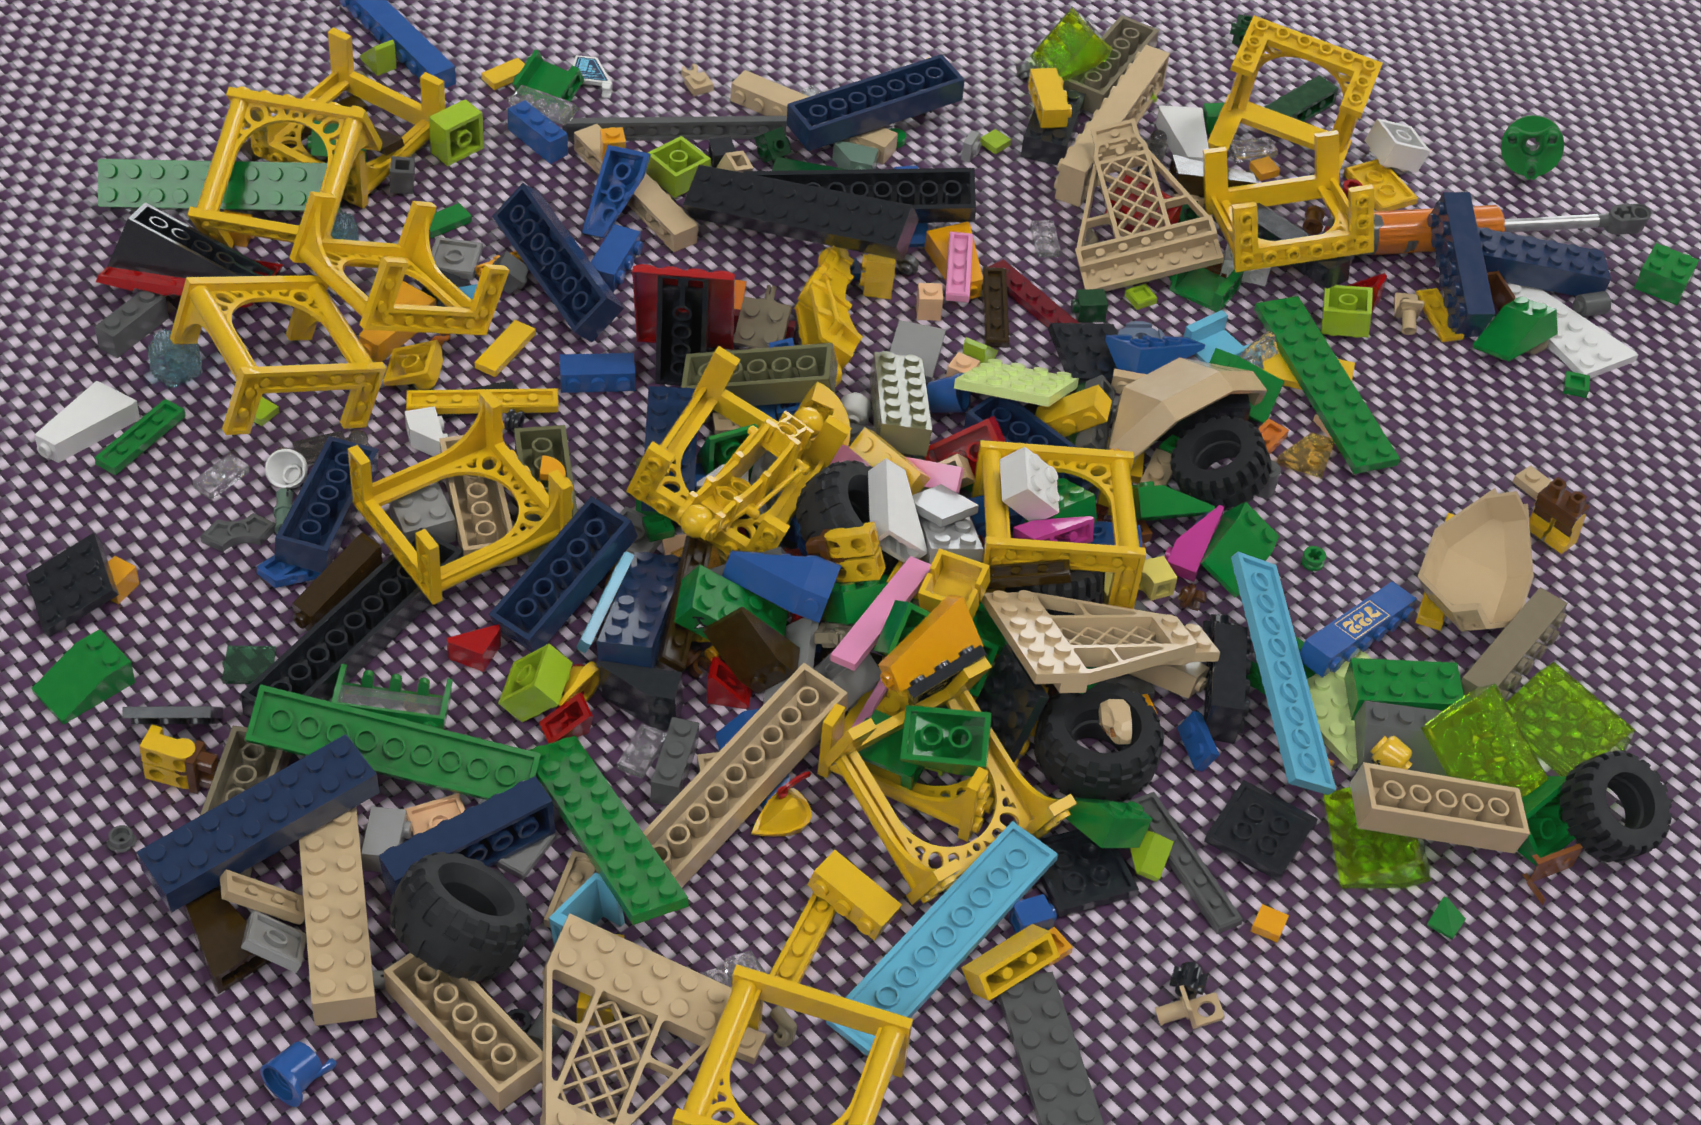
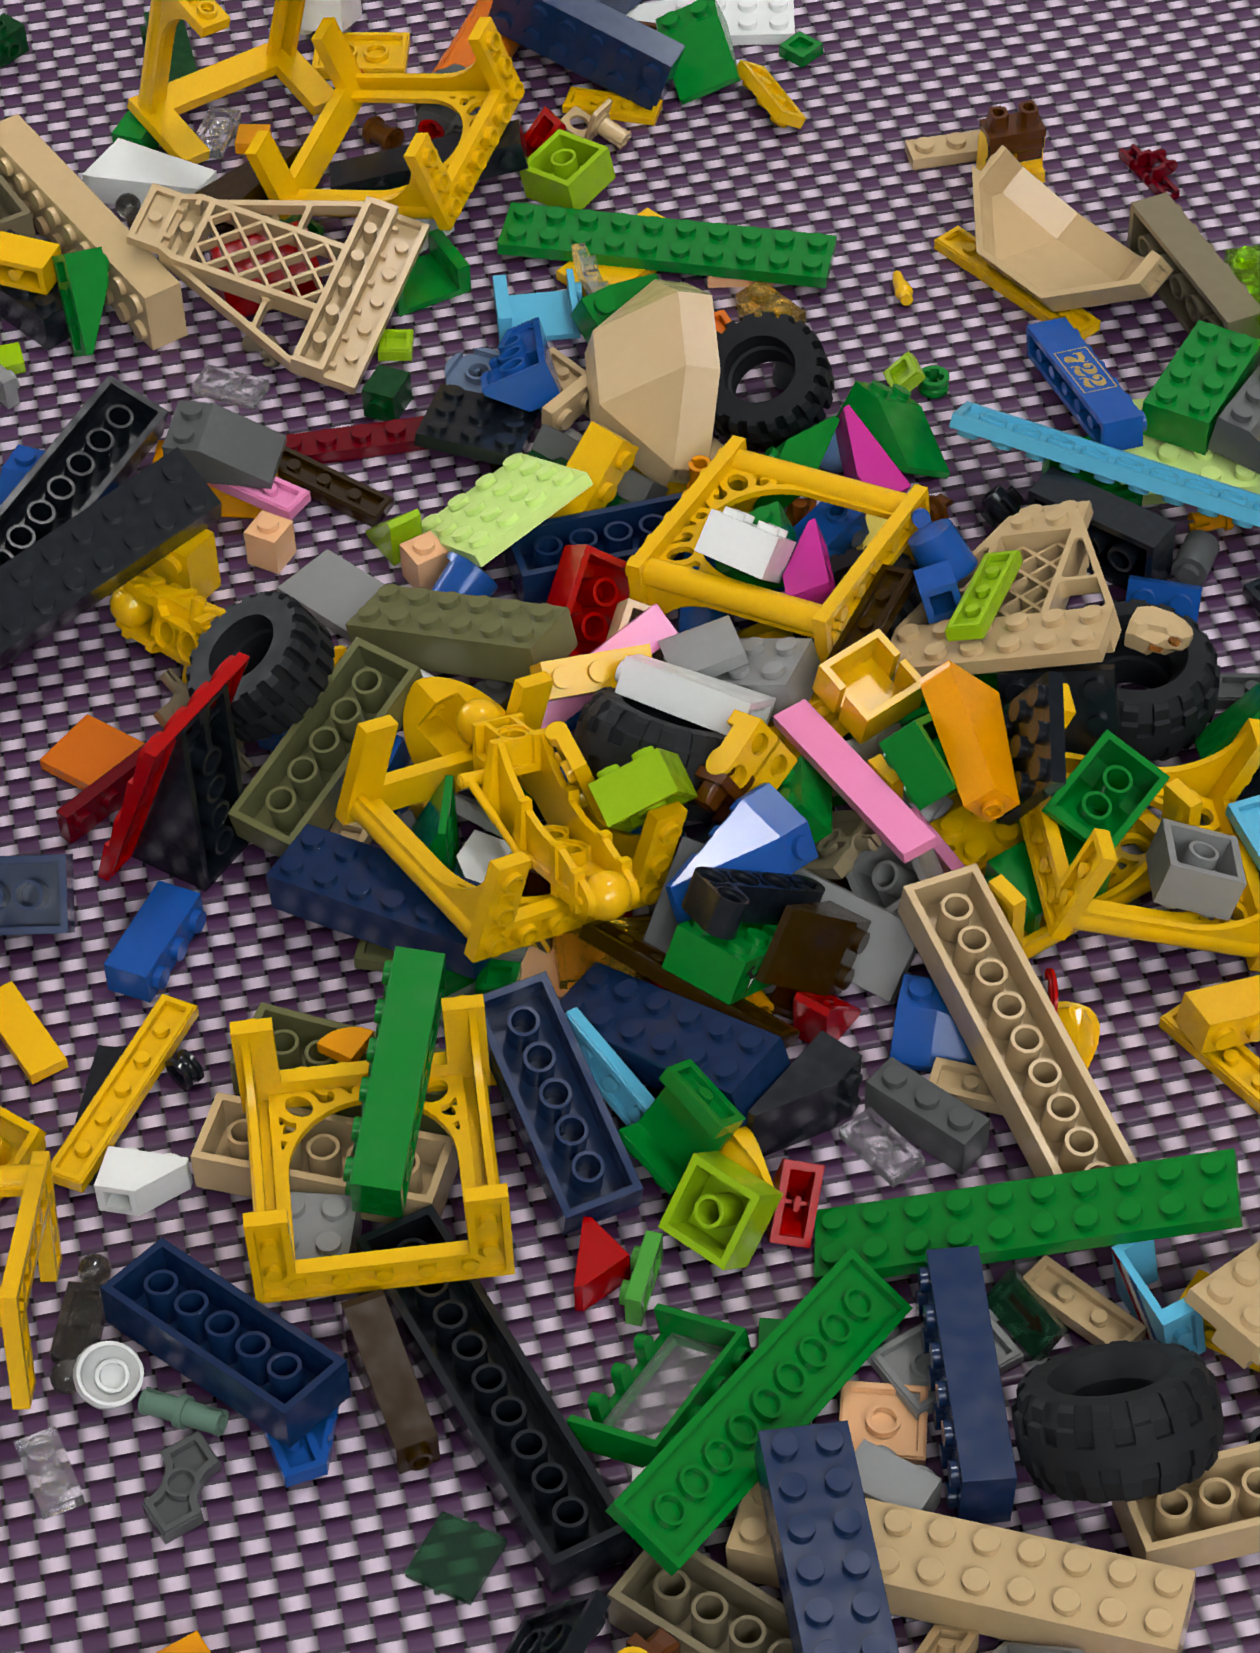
camera: 55 degrees left, 0 degrees up
none -> green slope [52,246,110,357]
none -> dark grey slope [162,400,287,489]
none -> black tyre [186,591,335,741]
none -> green brick [343,946,447,1218]
none -> yellow plate [544,721,602,819]
none -> lime brick [588,746,698,832]
none -> green panel [618,1059,746,1195]
none -> bright green plate [619,1230,663,1327]
none -> black beam [681,866,825,940]
none -> yellow plate [737,60,807,129]
none -> lime tile [883,351,926,391]
none -> yellow piece [892,270,913,306]
none -> blue hat [908,508,978,582]
none -> blue brick [913,560,961,624]
none -> lime tile [945,550,1023,642]
none -> clear green tile [987,1269,1068,1361]
none -> dark red piece [1118,144,1180,200]
none -> light grey brick [1145,818,1247,921]
none -> dark grey brick [1172,530,1220,586]

